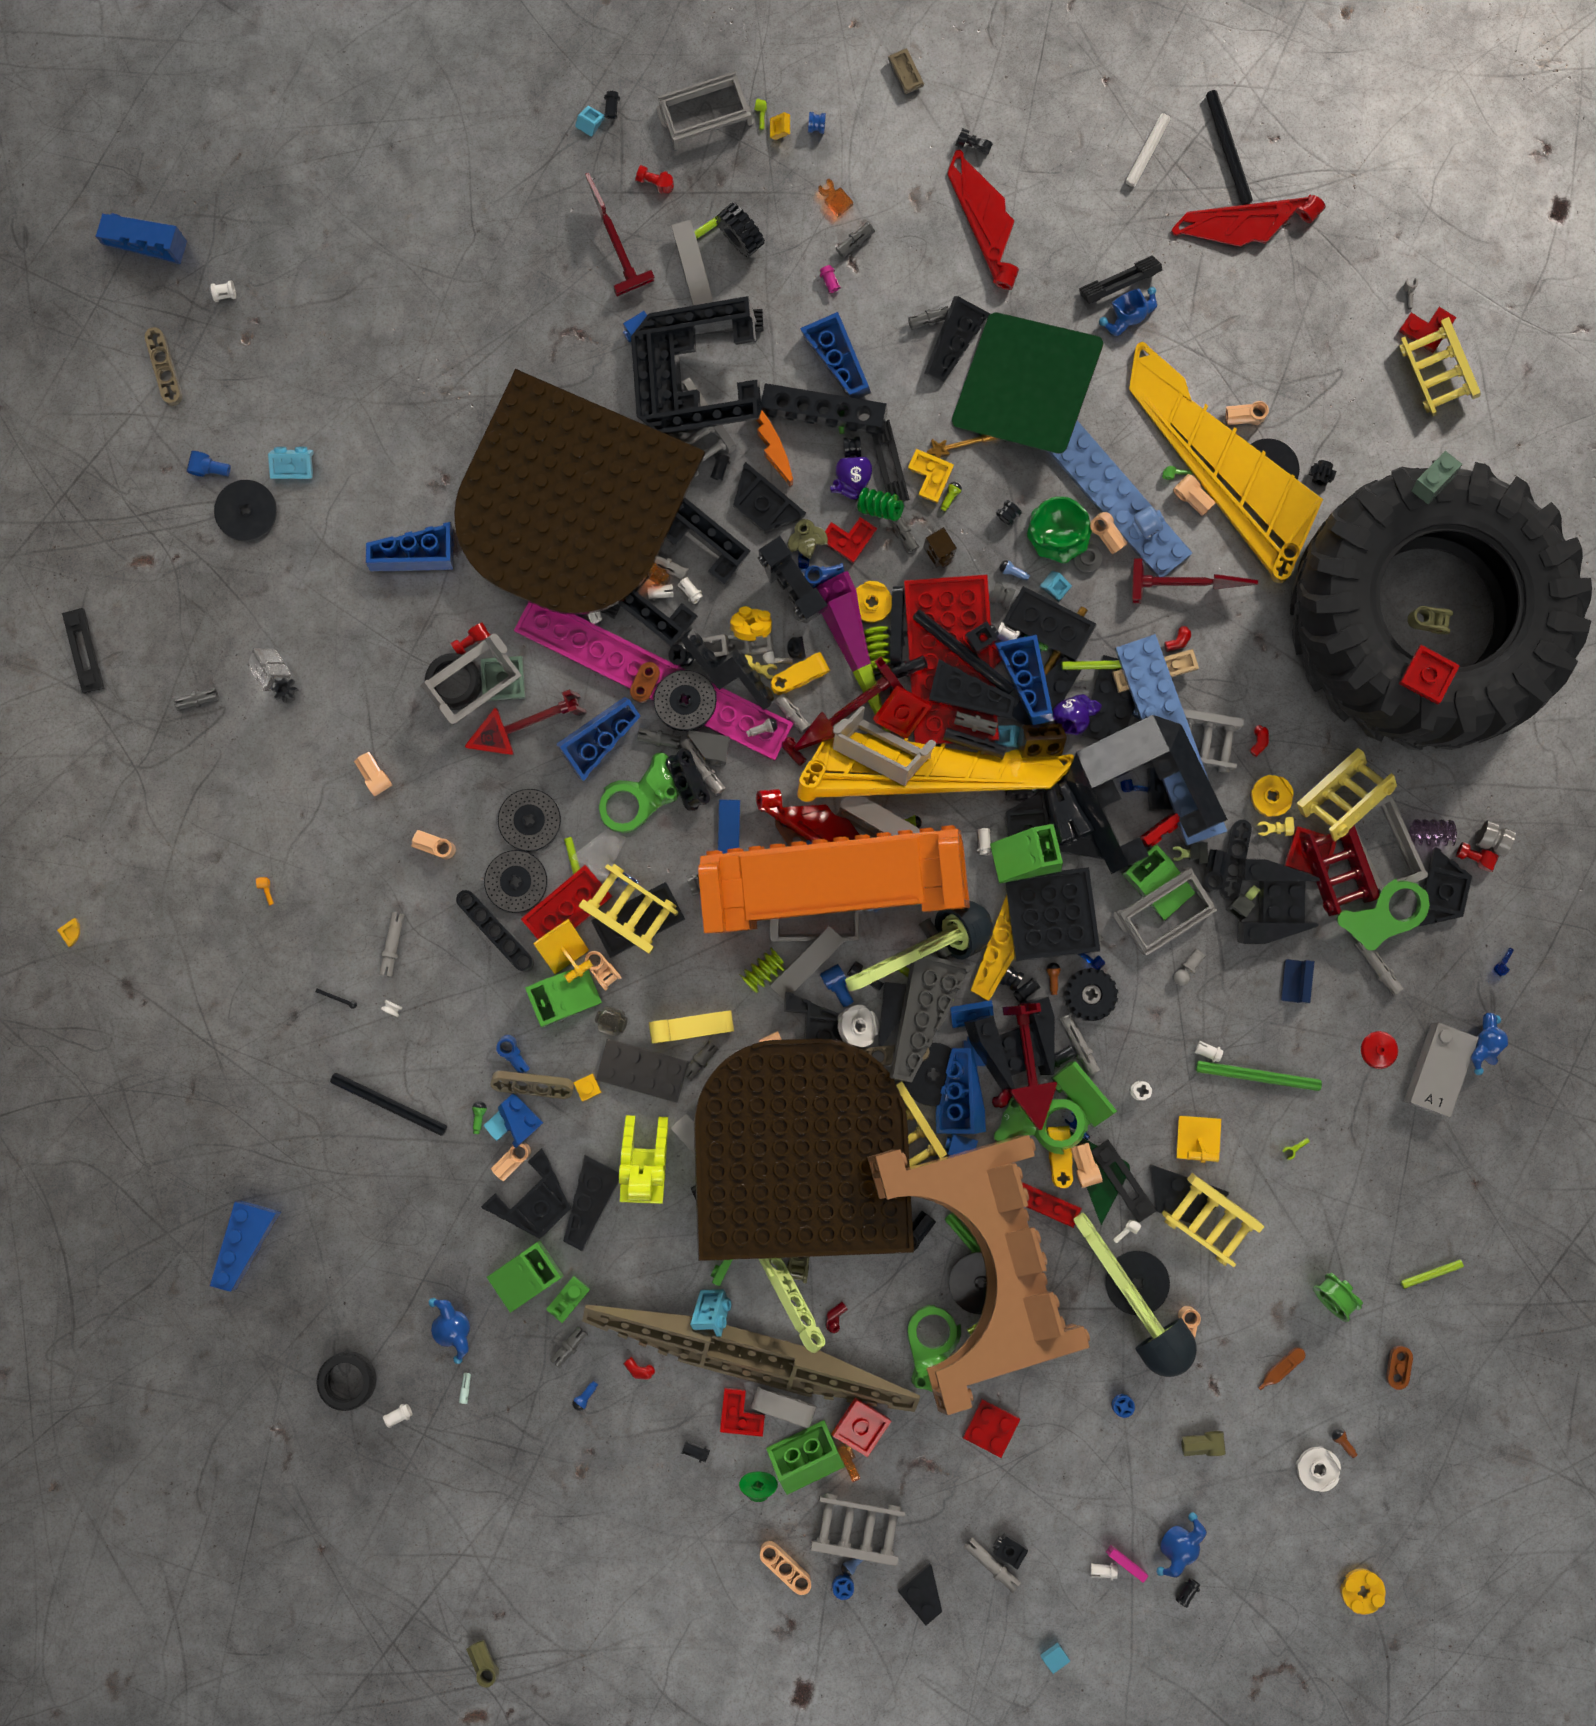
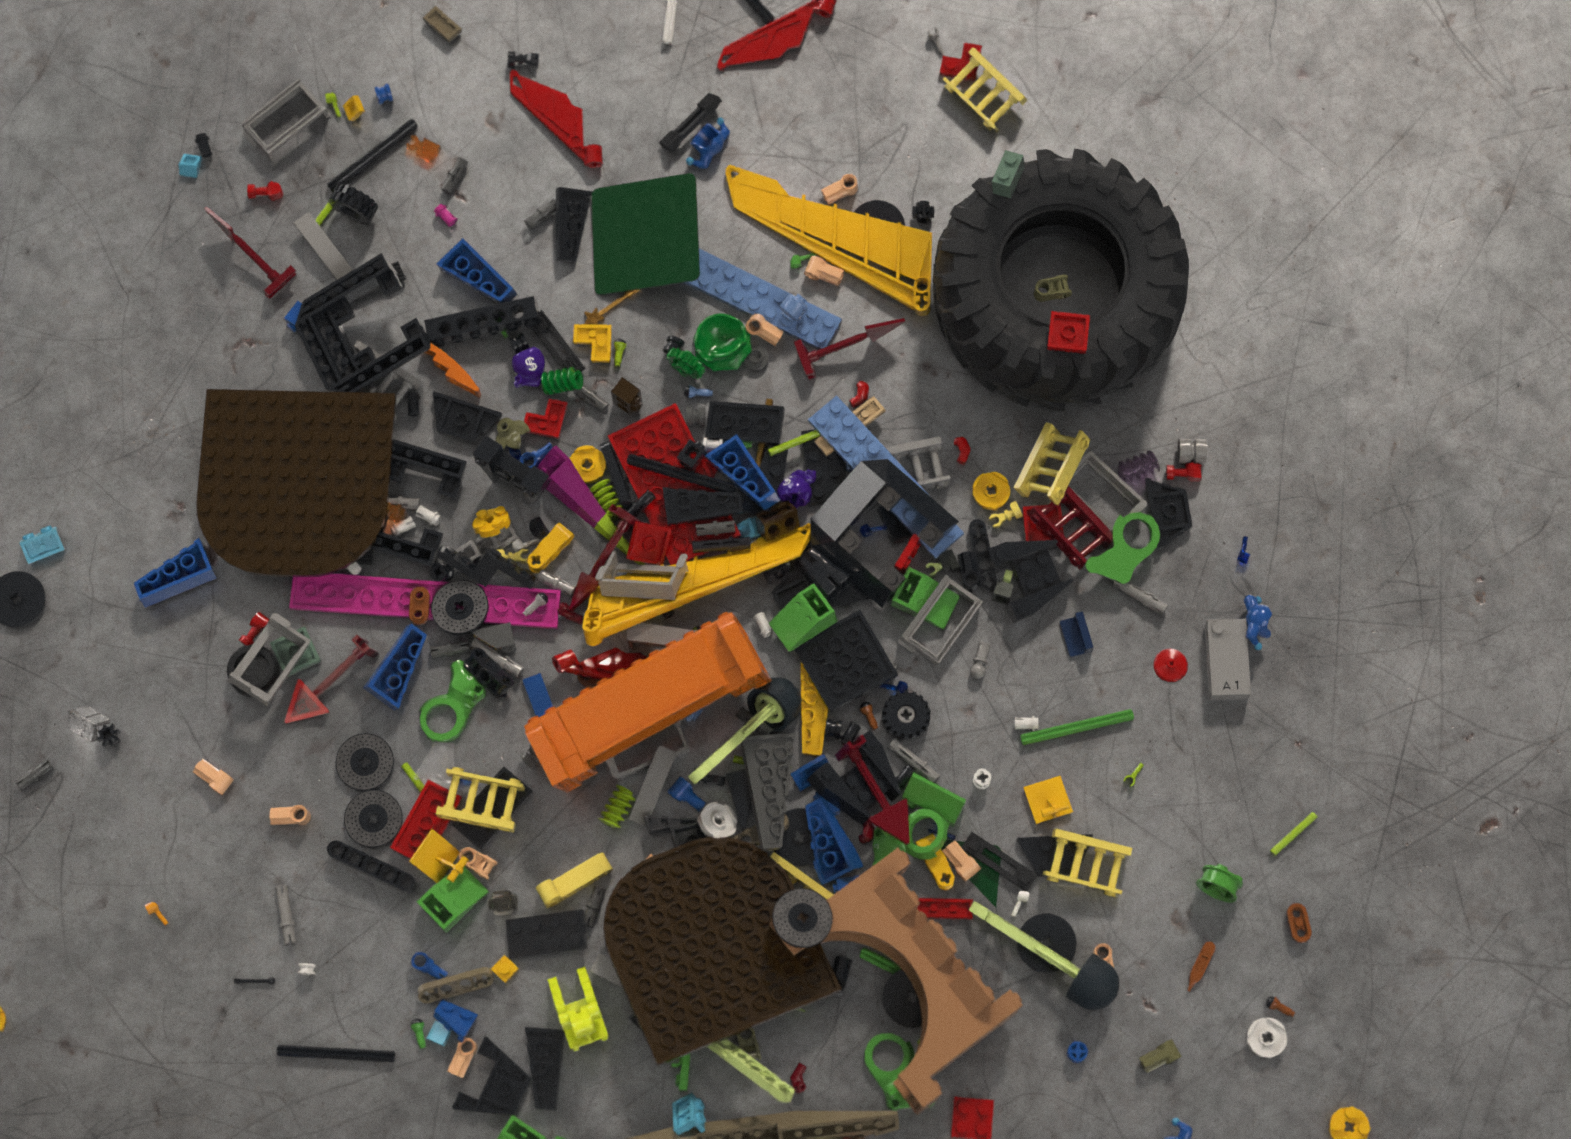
camera: 15 degrees left, 10 degrees down
medium azure slope [1040,571,1072,602] -> none
none -> black axle [327,119,418,192]
none -> green gear [666,347,705,379]
none -> flat silver piece [772,888,833,948]

